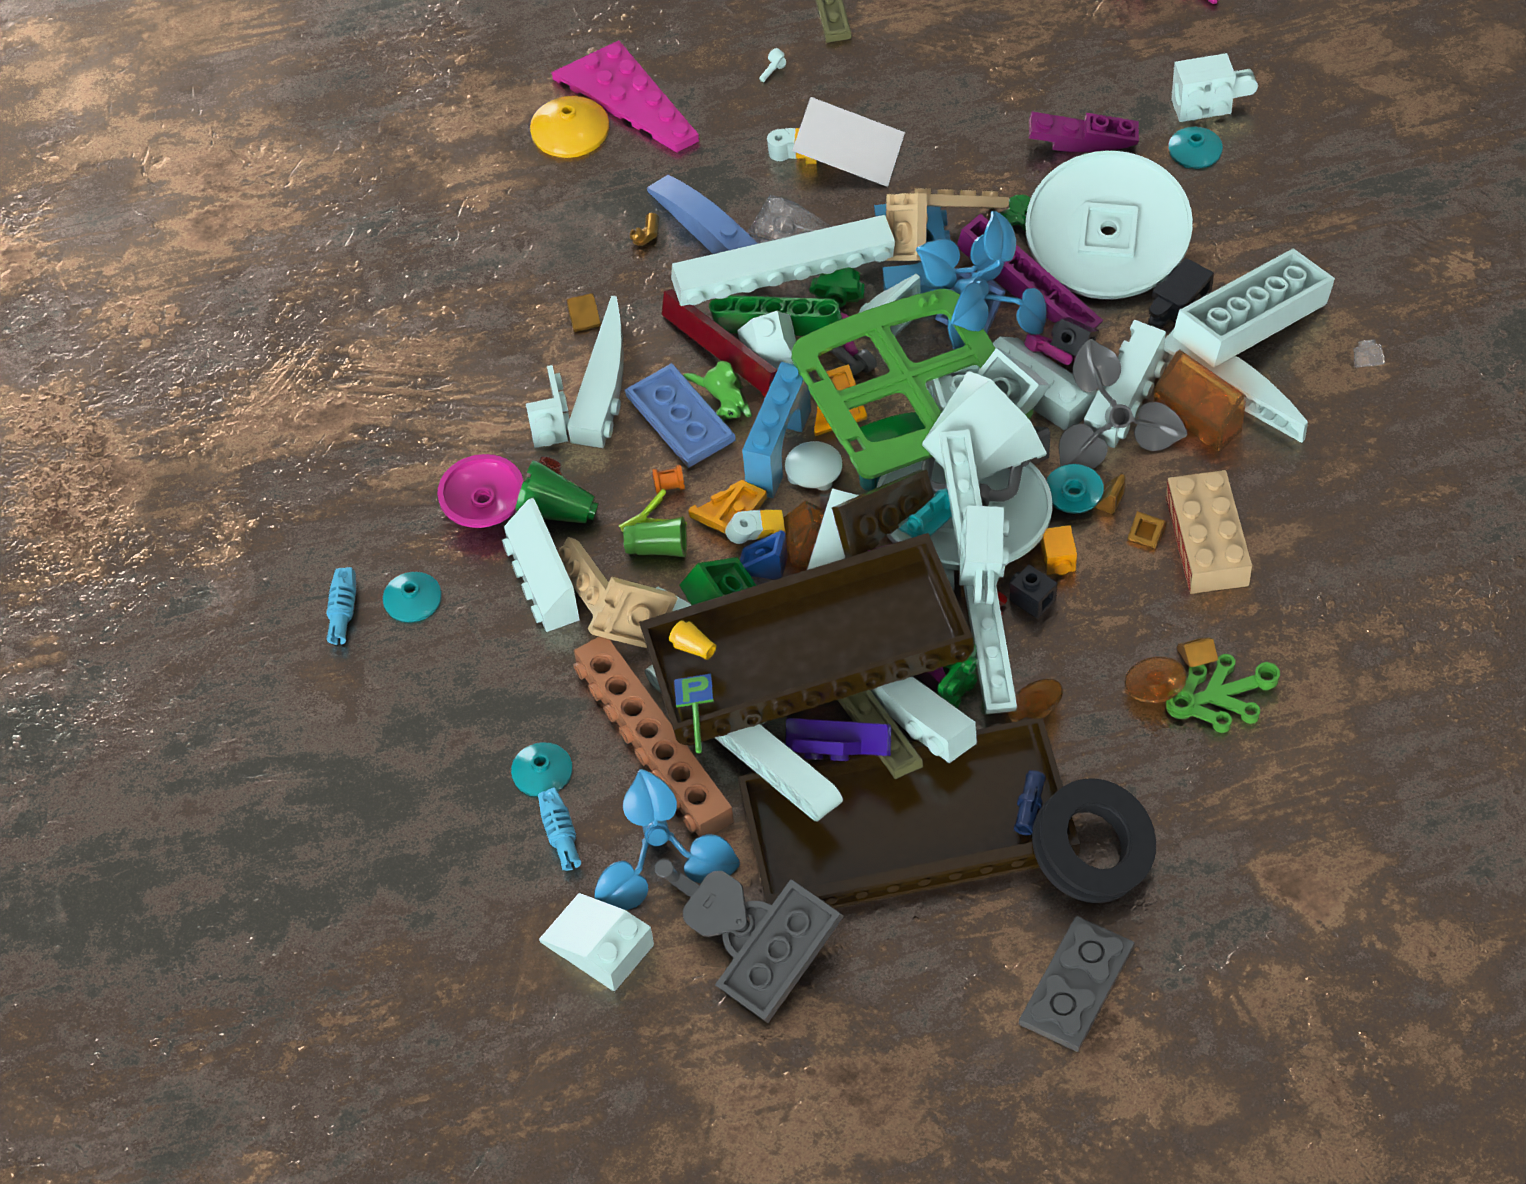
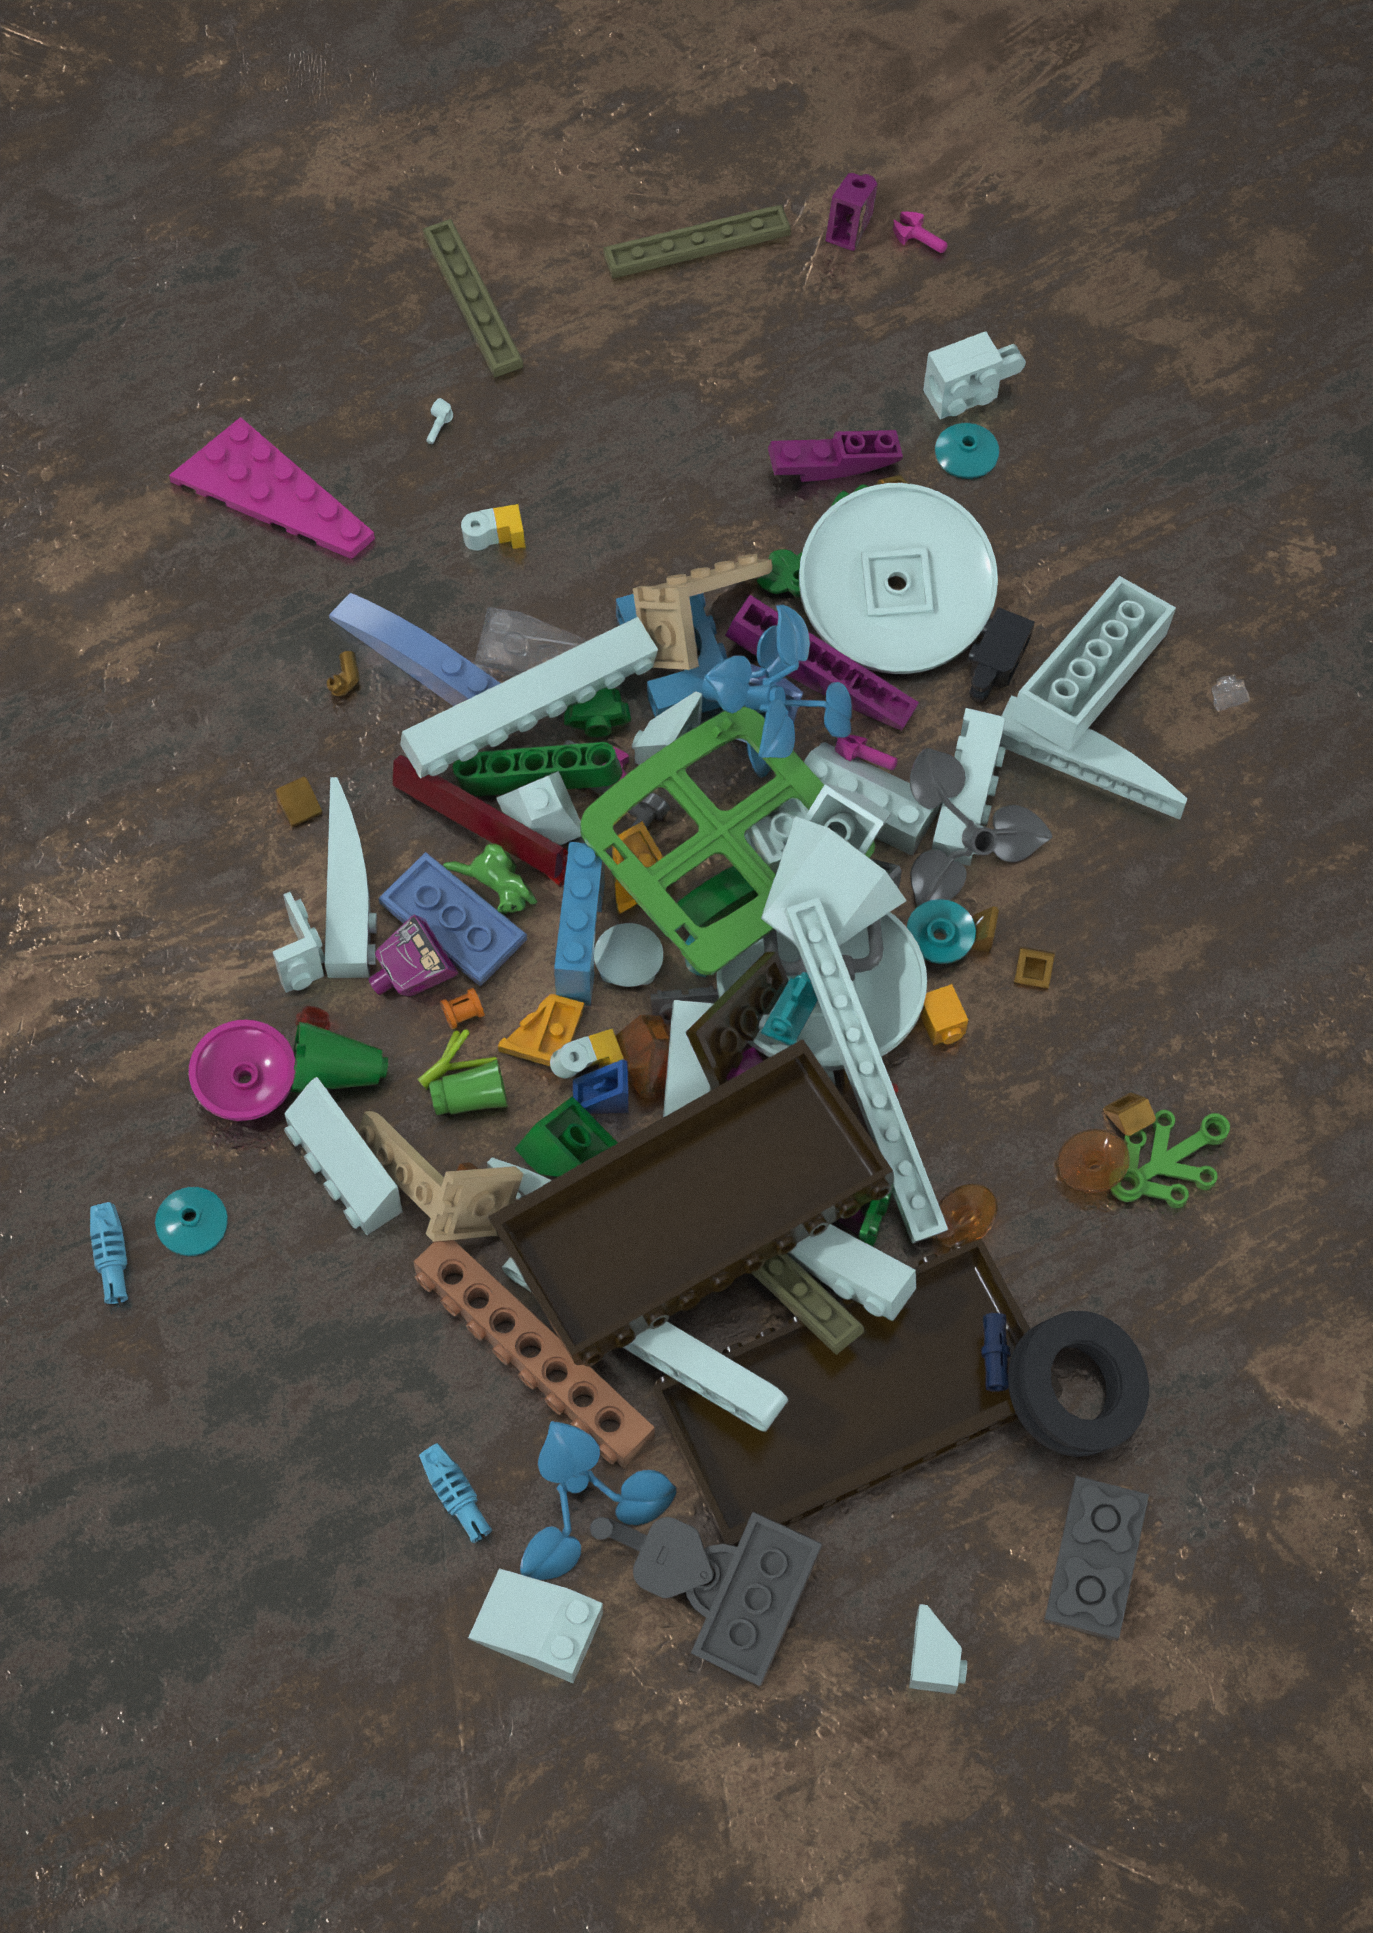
camera: 20 degrees left, 10 degrees up
teal dish [511,742,573,797] -> none
yellow dish [530,96,609,158] -> none
yellow cone [669,620,717,660] -> none
piece [674,674,714,754] -> none
dark purple bracket [786,718,891,761] -> none
white sticker [792,97,905,187] -> none
light aqua brick [959,505,1009,605] -> none
black brick [1009,564,1057,619] -> none
black brick [1050,317,1099,356] -> none
clear orange slope [1154,349,1247,451] -> none
tan brick [1166,470,1252,594] -> none
none -> magenta torso [368,914,459,997]
none -> light aqua slope [909,1604,967,1694]

